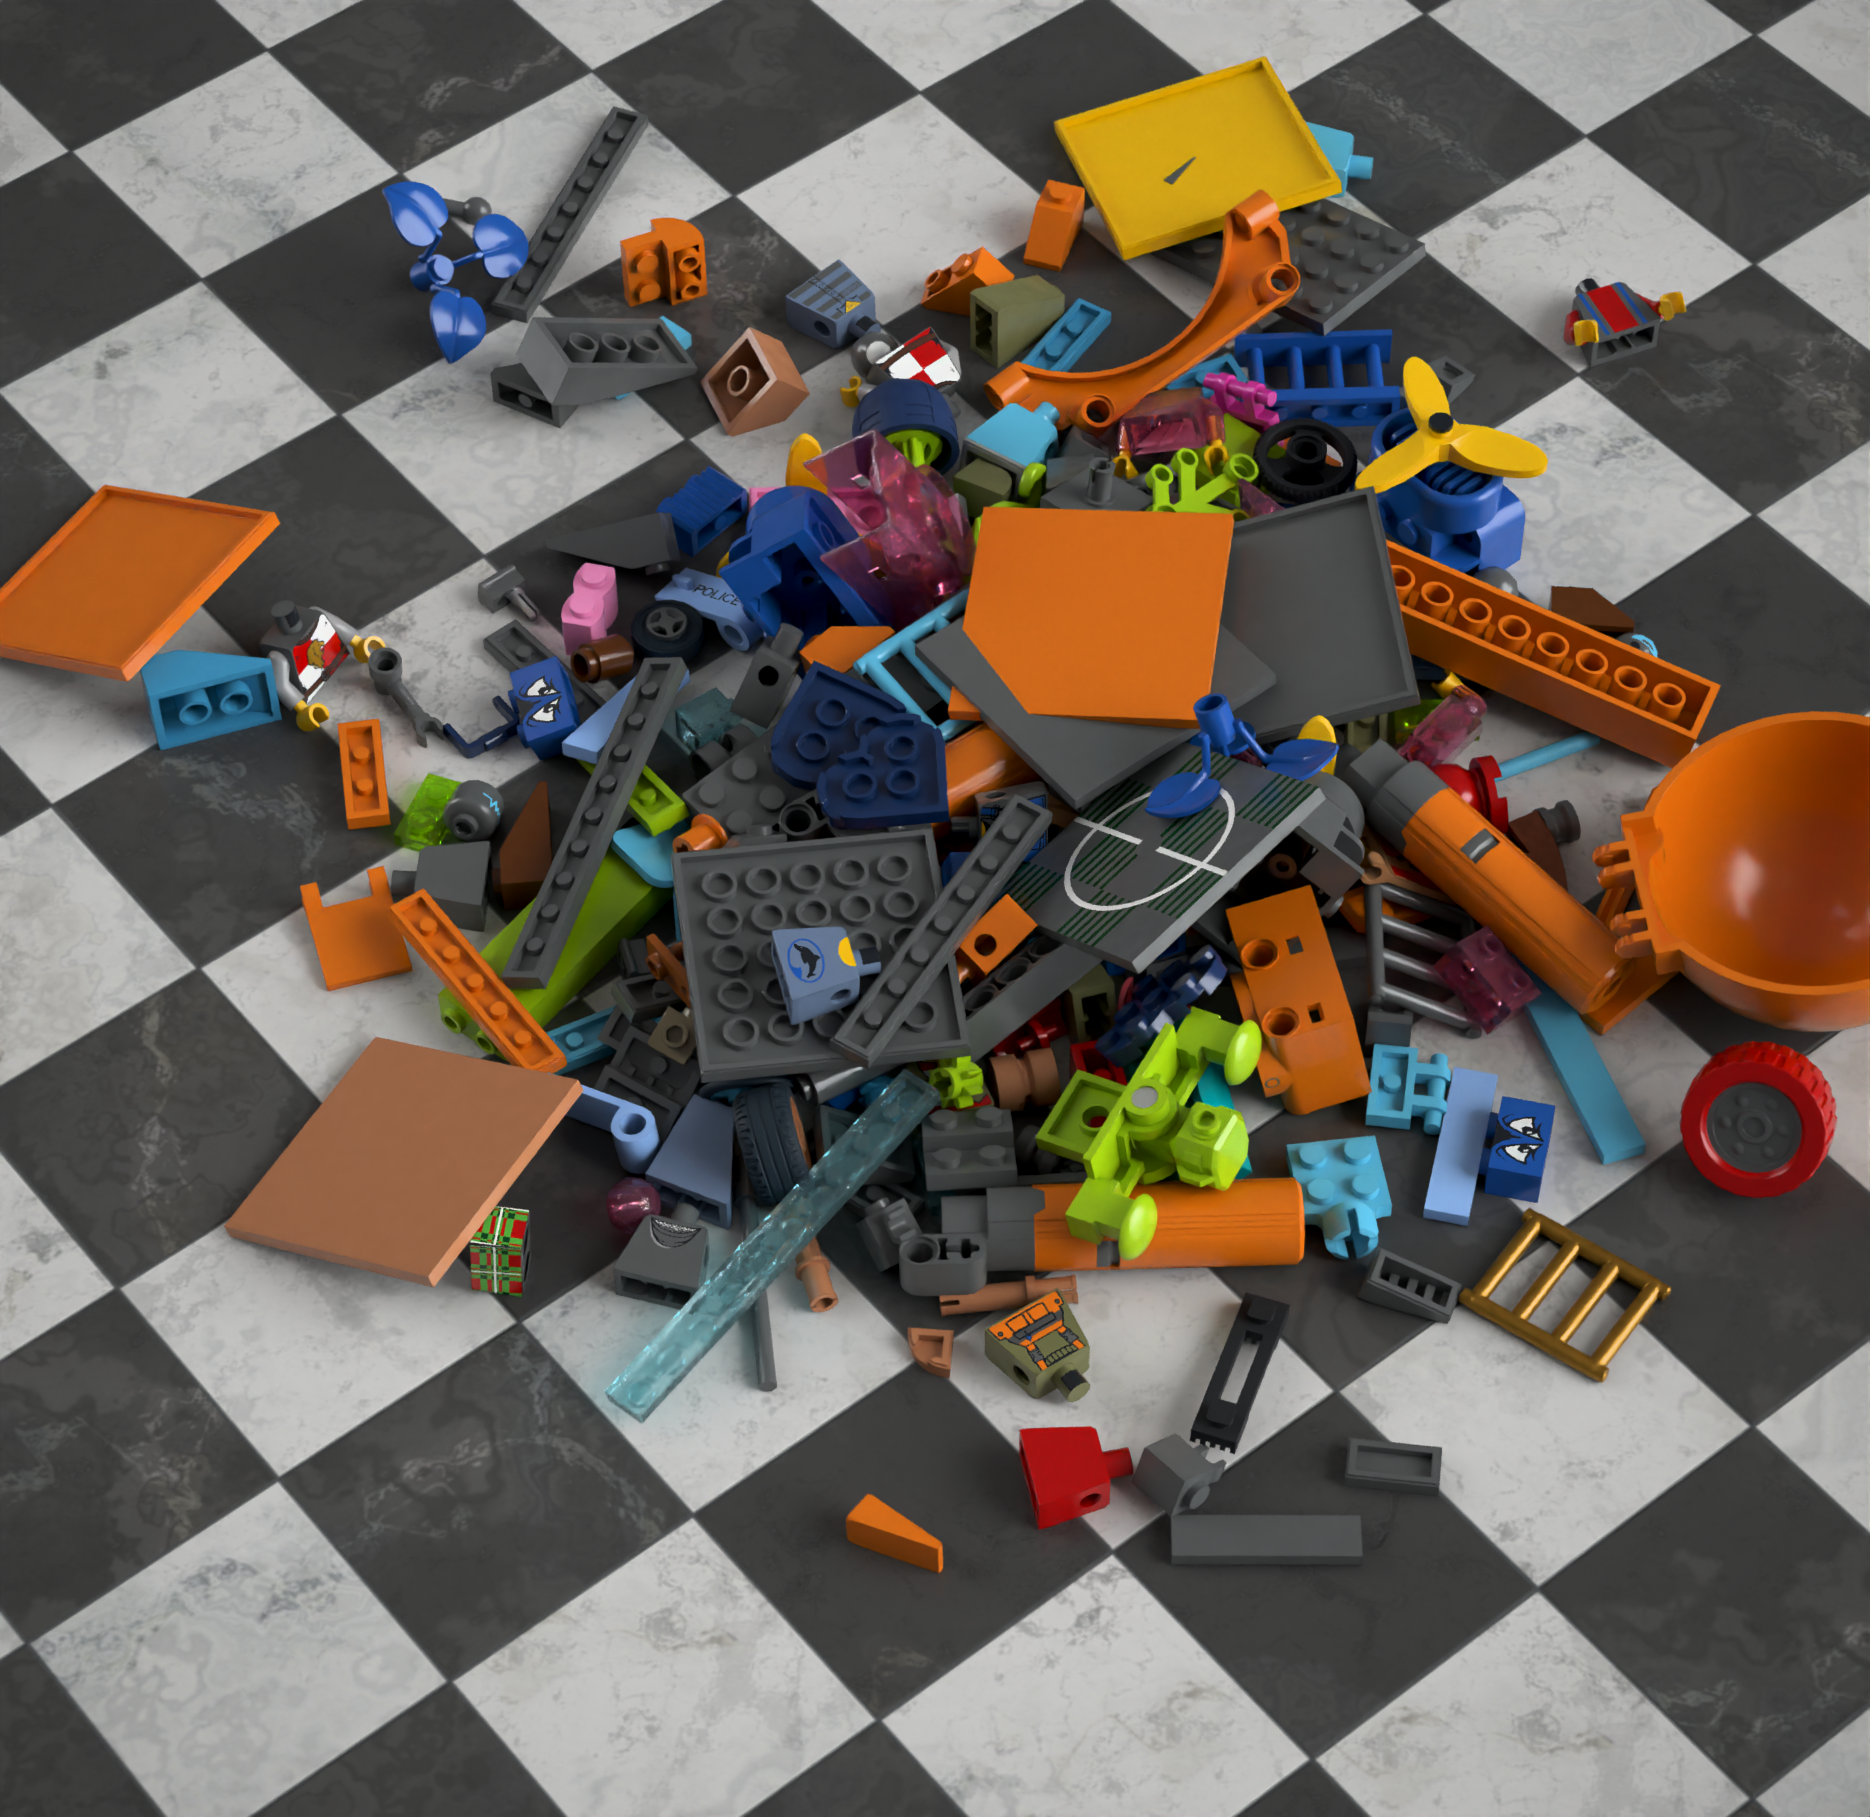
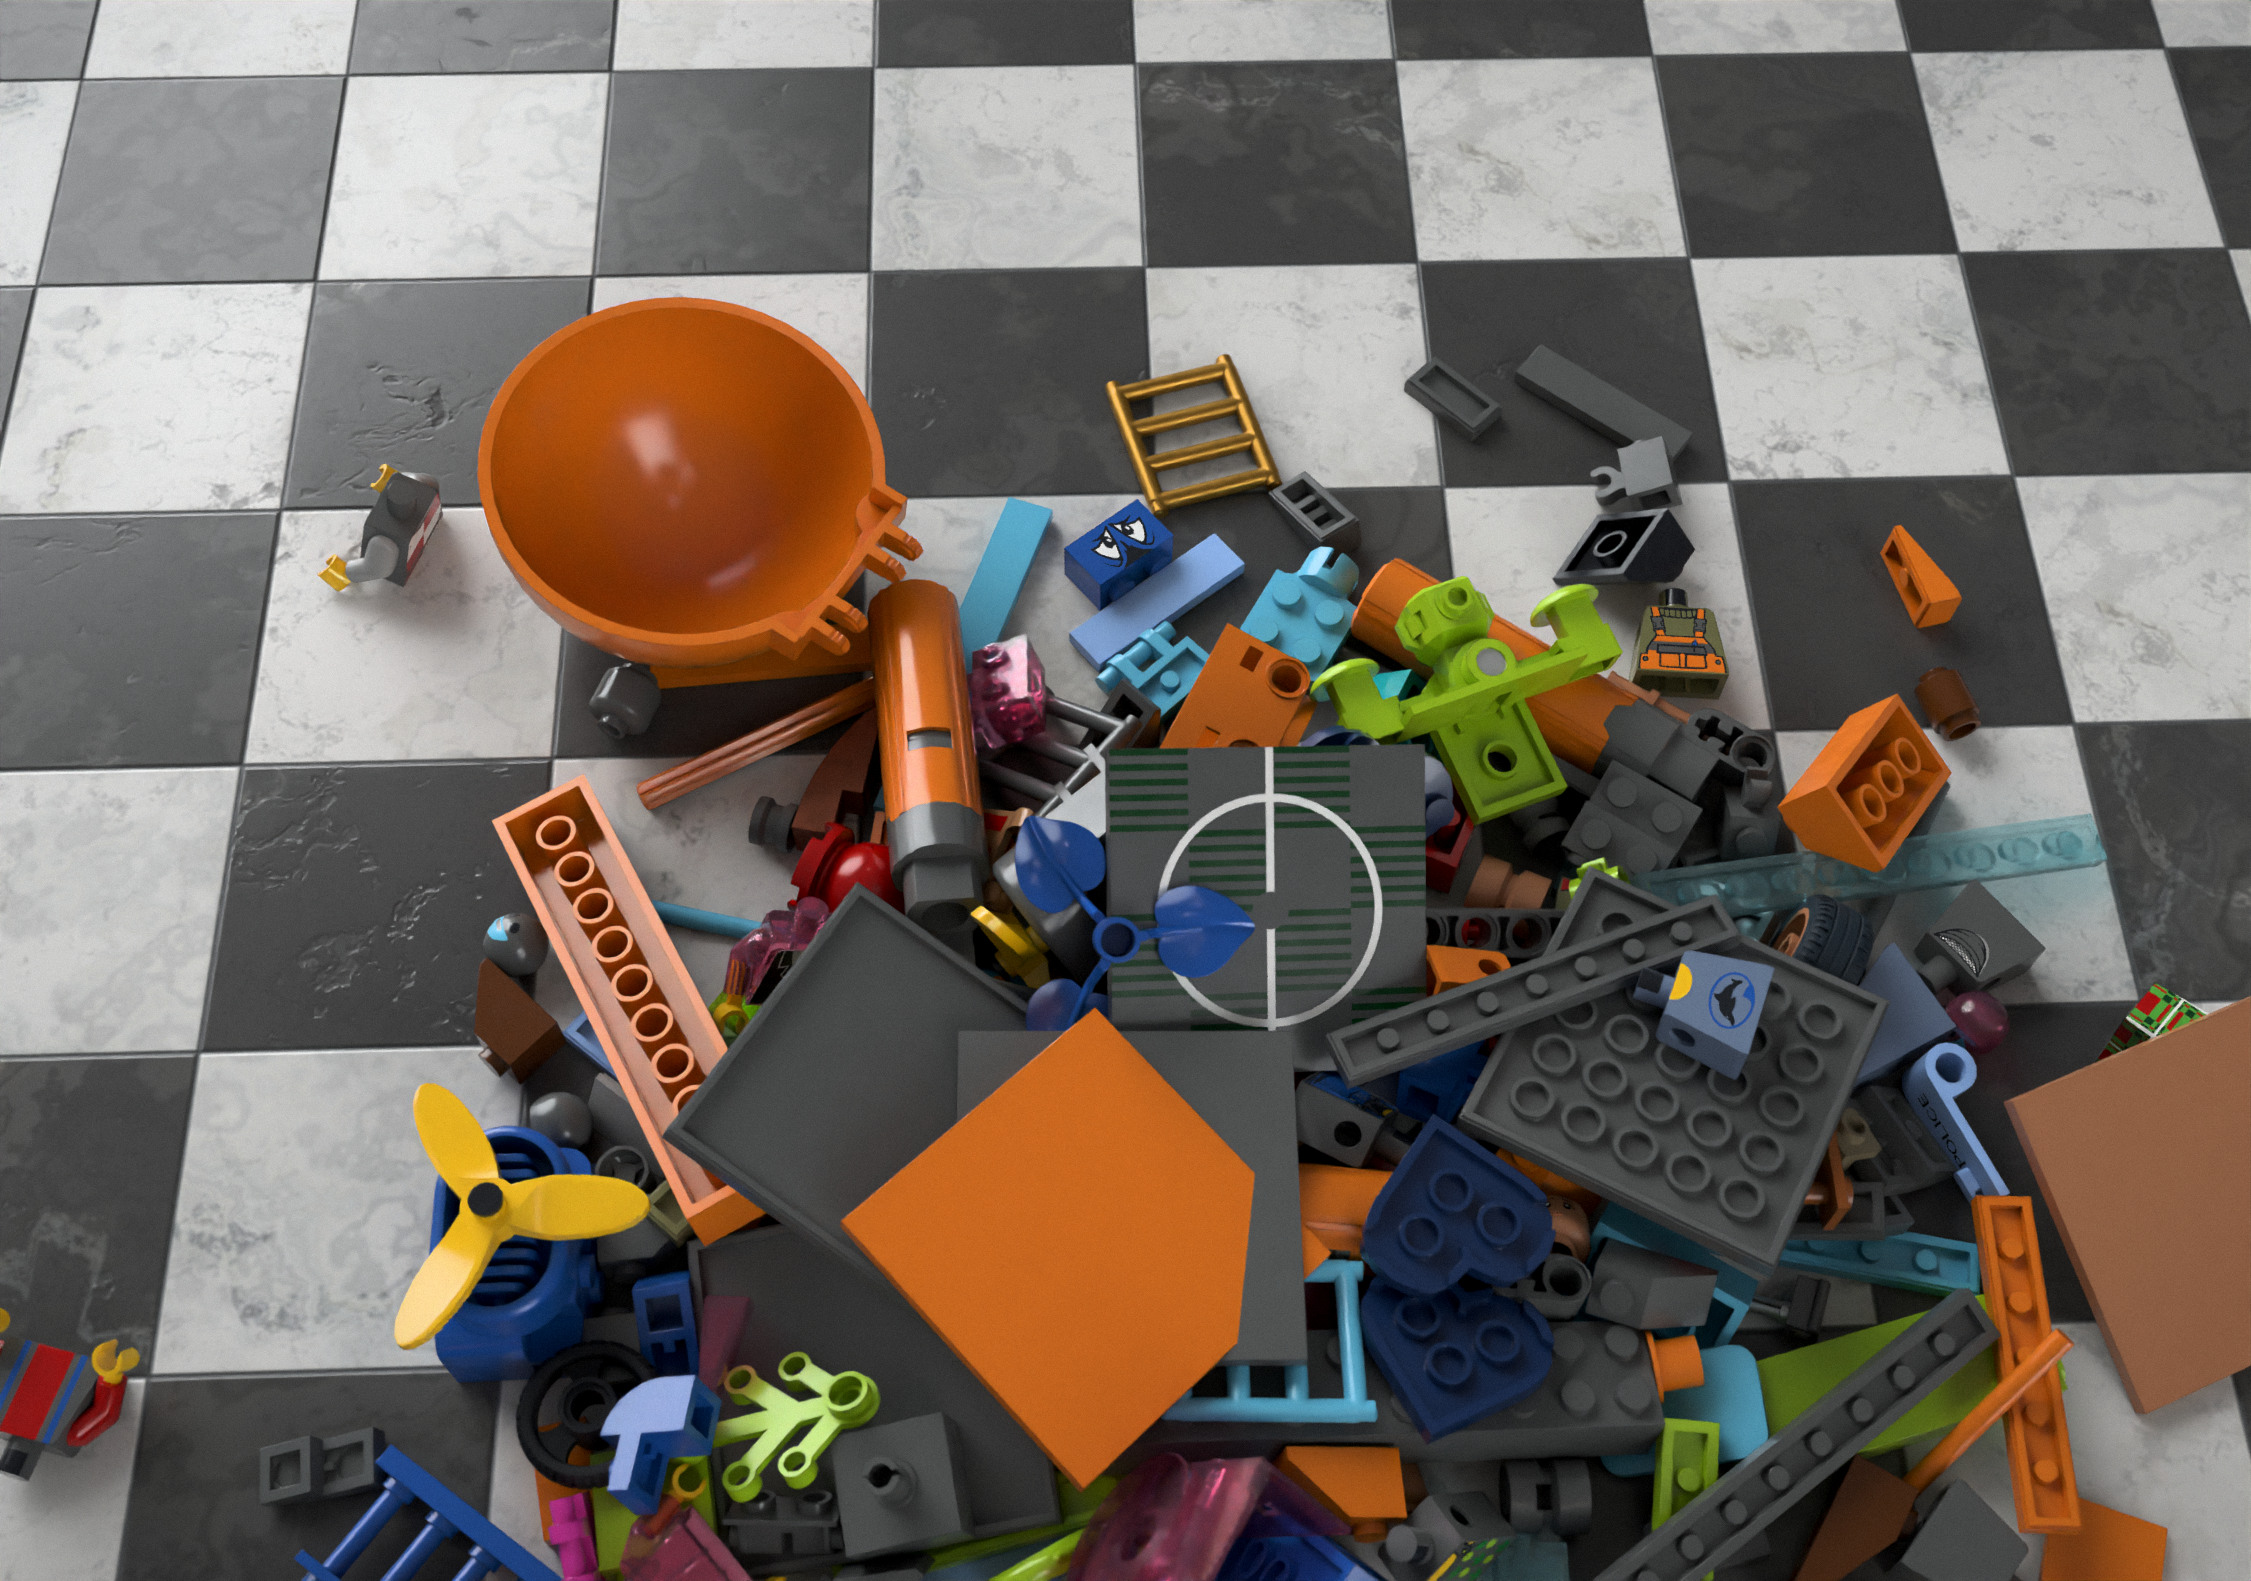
camera: 145 degrees left, 10 degrees up
nougat tile [908,1327,954,1378] -> none
red torso [1019,1426,1133,1530] -> none
black container [1190,1292,1290,1454] -> none
red wheel [1679,1041,1837,1198] -> none
none -> blue brick [600,1375,722,1515]
none -> black slope [1553,508,1695,586]
none -> orange slope [1777,694,1952,873]
none -> orange bar [1901,1328,2075,1500]
none -> reddish brown brick [1914,666,1981,741]

